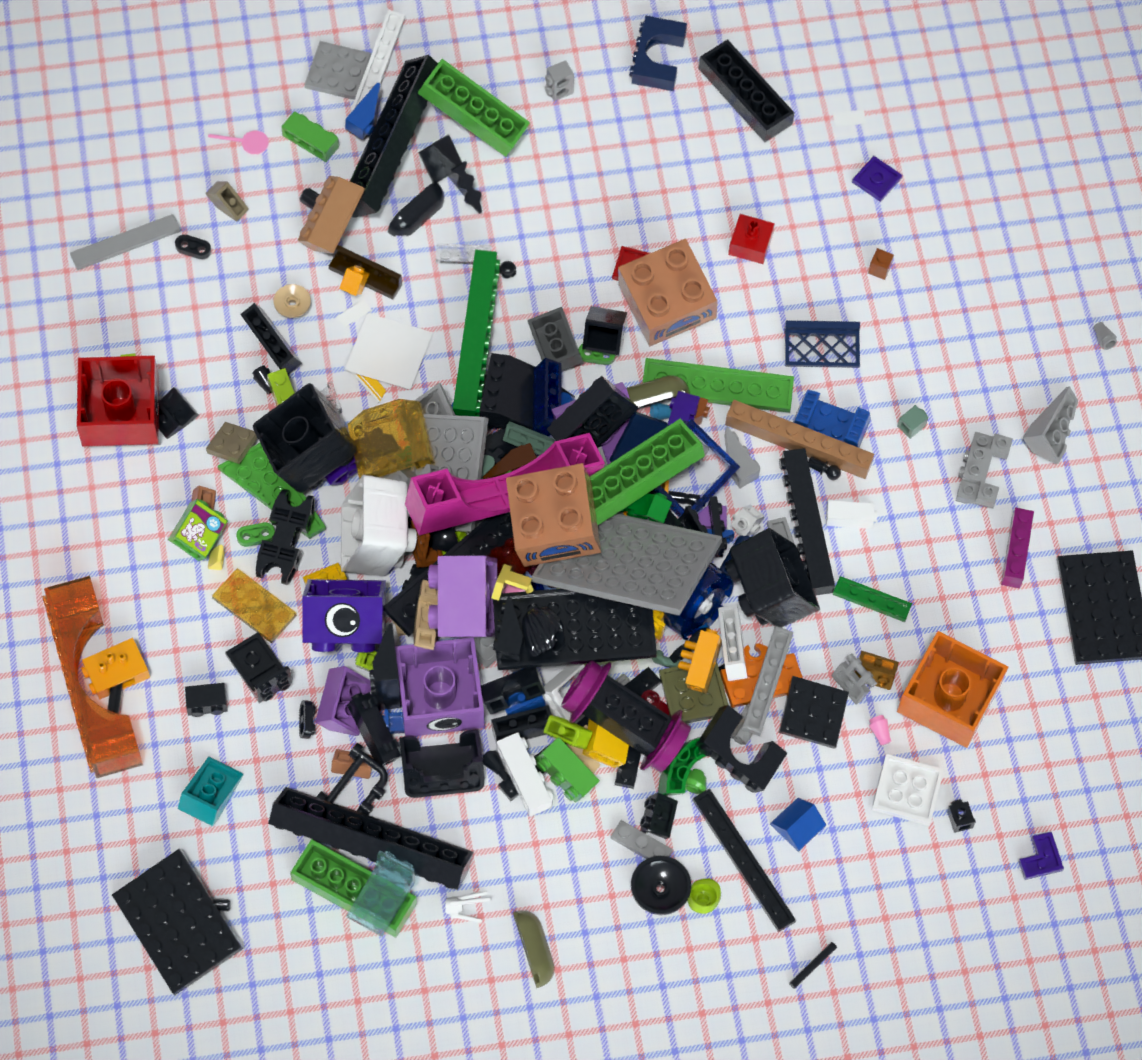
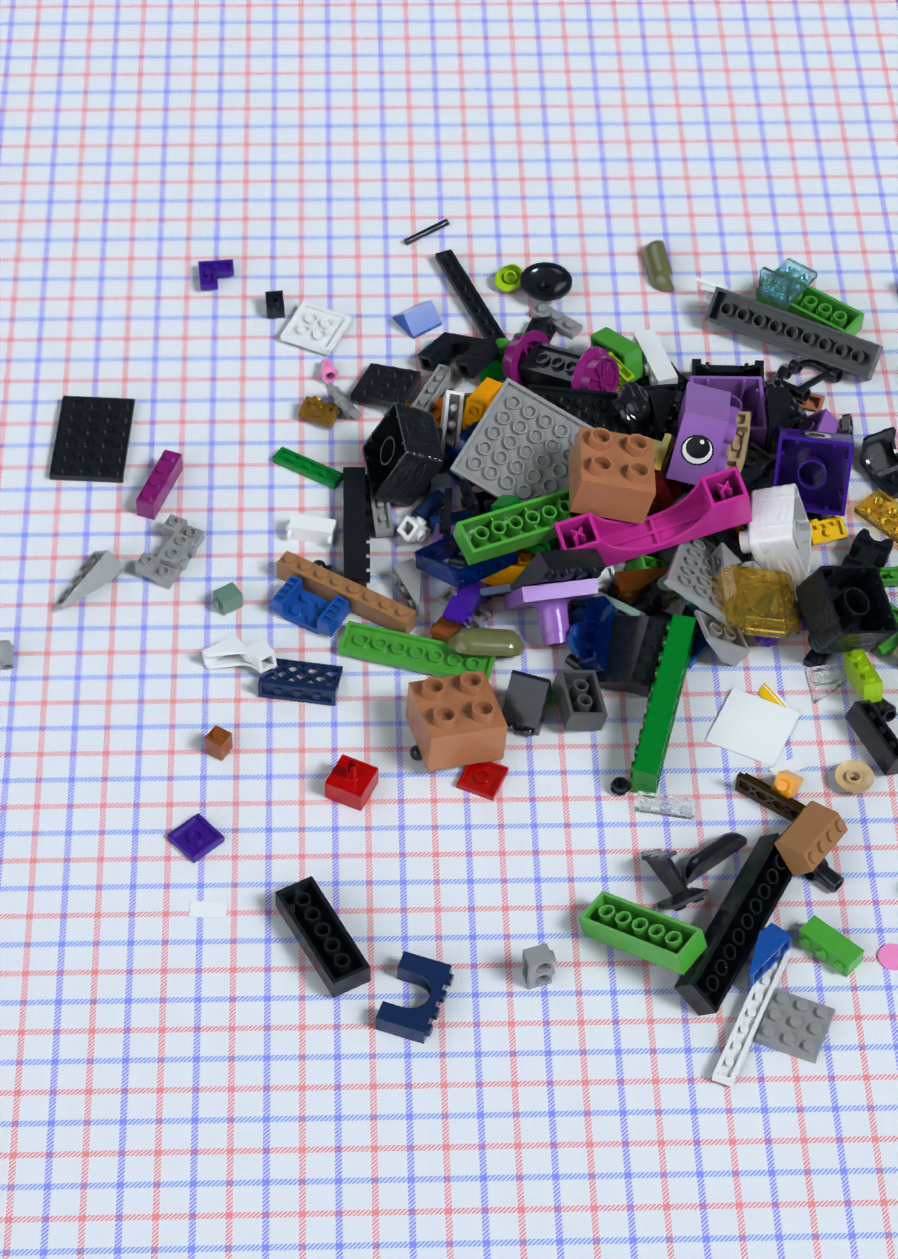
camera: 170 degrees left, 15 degrees down
orange brick [897,631,1009,748] -> none
none -> white arch [202,635,277,674]

